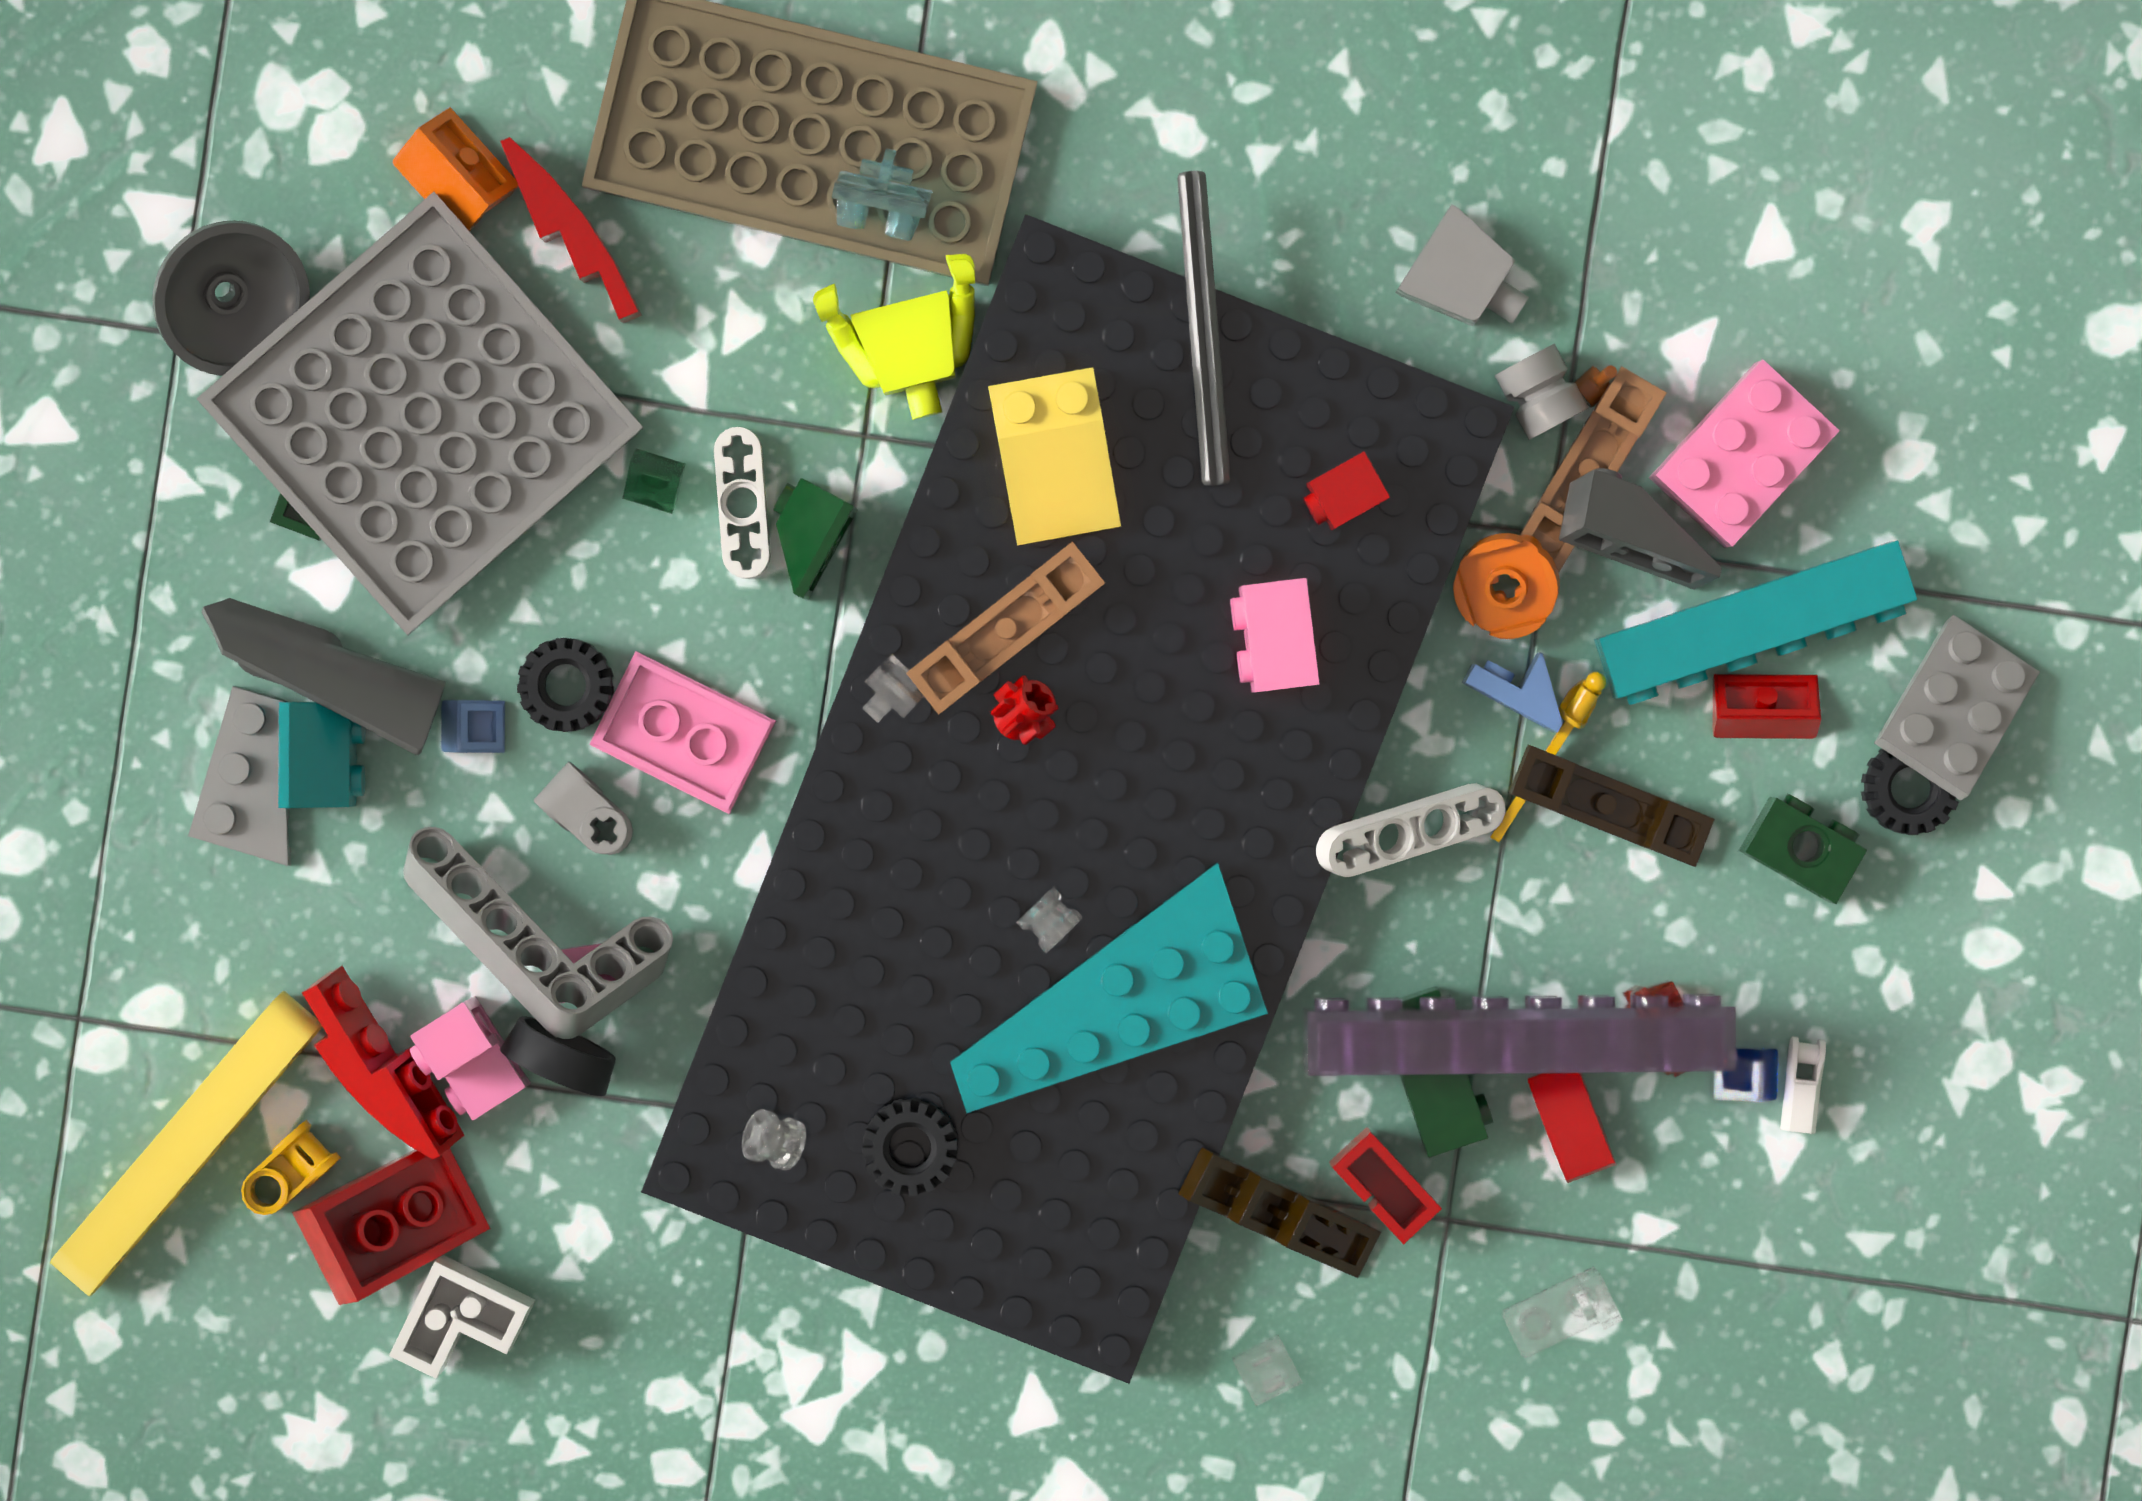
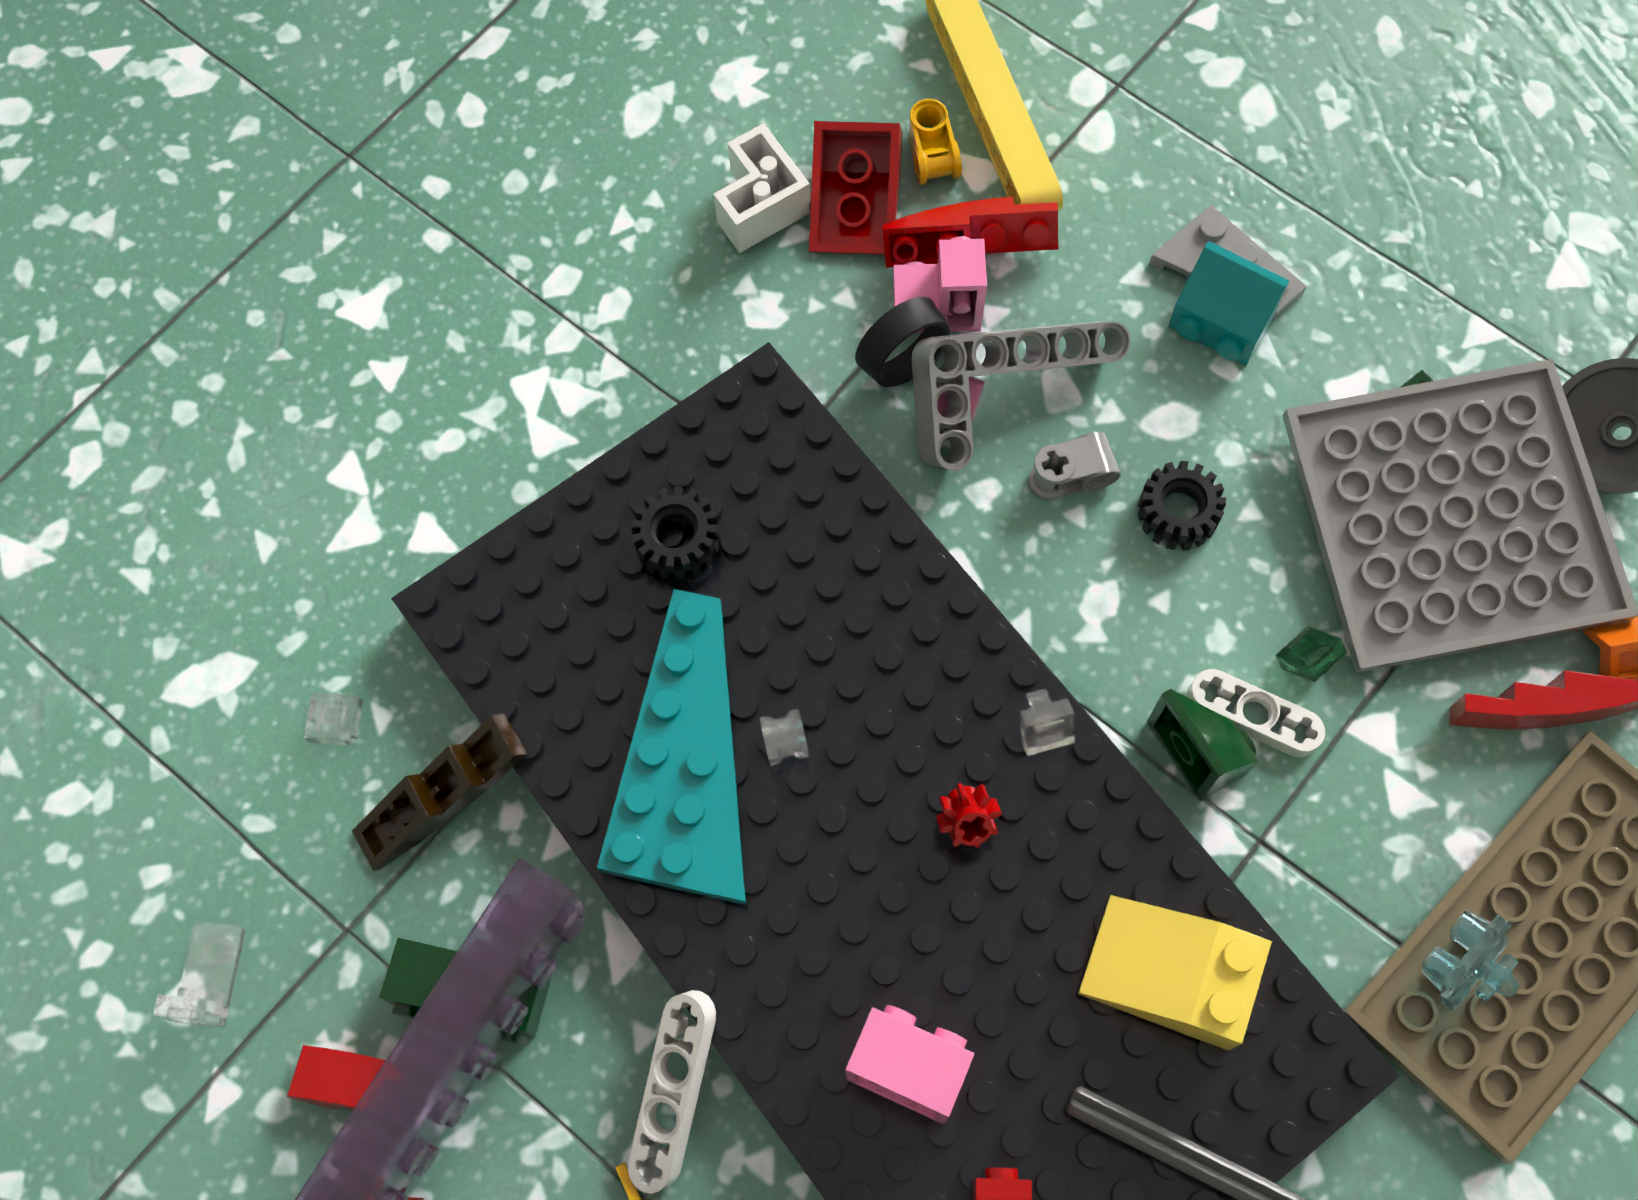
camera: 125 degrees right, 20 degrees down
dark grey panel [201,598,446,755] -> none
medium blue slope [441,700,505,753] -> none
bright pink tile [589,651,776,814] -> none
clear wheel [742,1109,806,1171] -> none
neon yellow torso [813,254,975,420] -> none
medium nougat slope [906,541,1105,715] -> none
red piece [1329,1127,1442,1245] -> none

